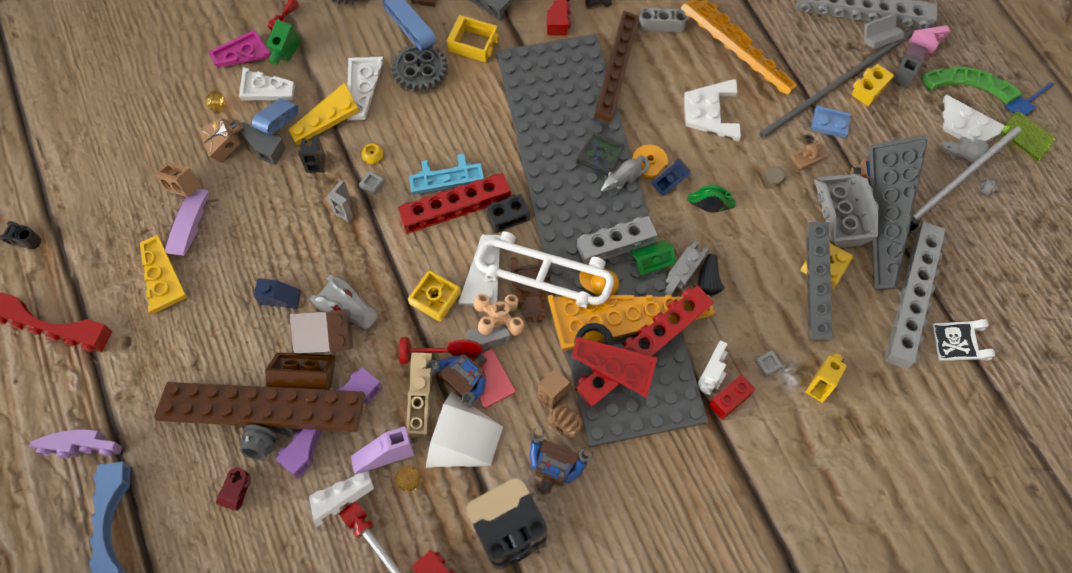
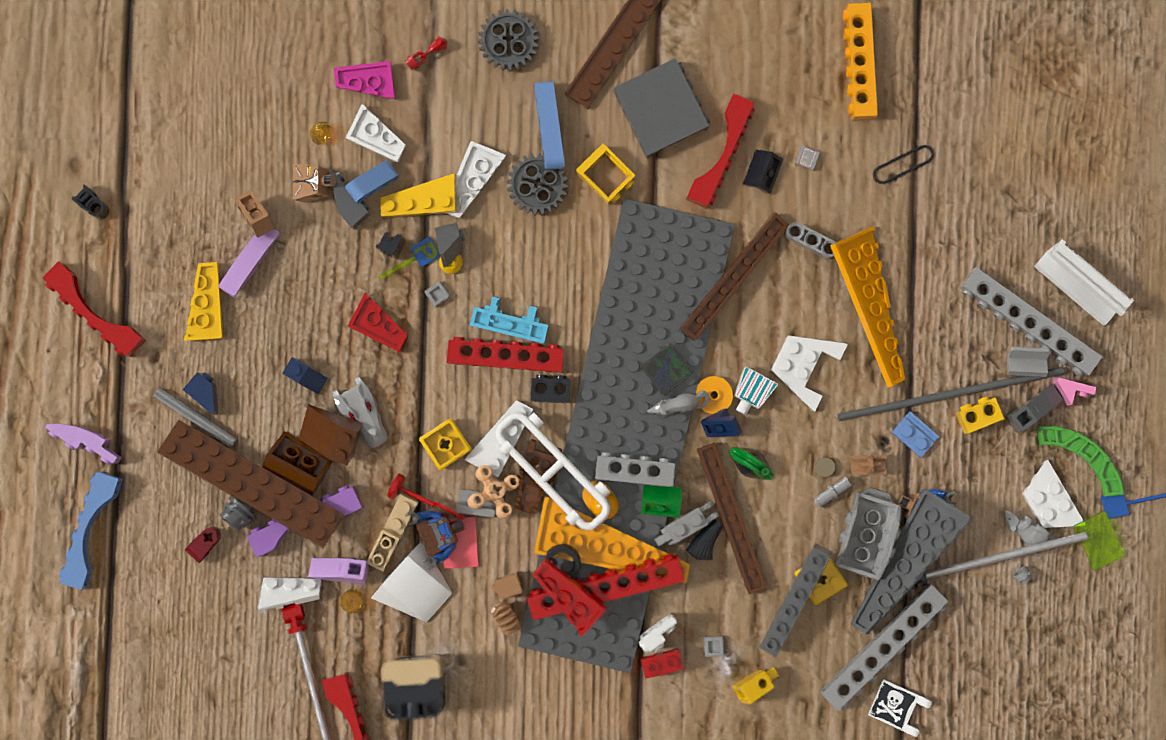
camera: 25 degrees right, 20 degrees up
green torso [266,19,302,66] -> none
light grey panel [327,180,353,222] -> none
torso [529,428,594,494] -> none
none -> light grey axle [153,388,237,447]
none -> dark blue slope [182,372,218,415]
none -> red wing [348,293,408,353]
none -> piece [379,236,440,279]
none -> dark grey slope [435,223,465,267]
none -> reddish brown plate [696,442,767,595]
none -> torso [734,367,778,415]
none -> light grey pin [813,477,852,508]

